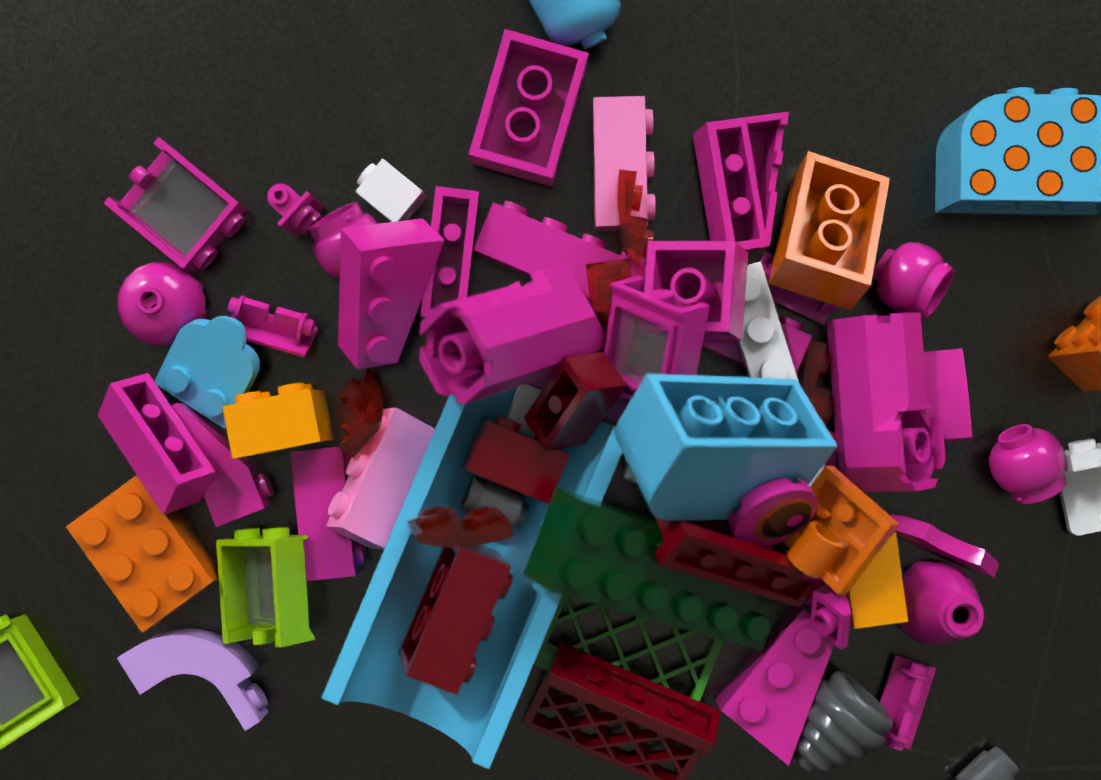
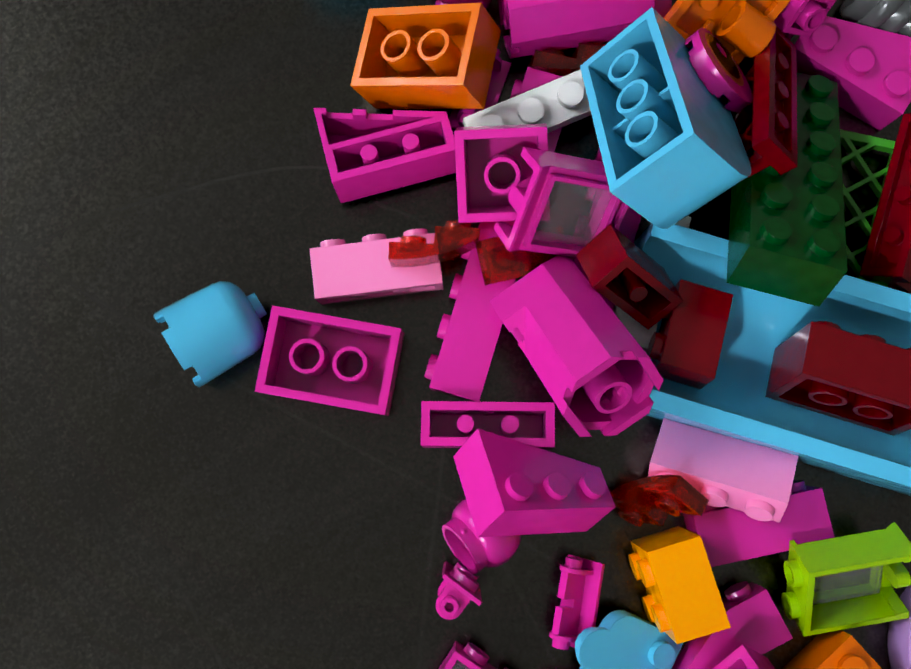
camera: 90 degrees left, 5 degrees down
white brick [355,158,426,222] -> none
clear red slope [407,506,513,547] -> none
dark grey brick [460,476,529,533] -> none

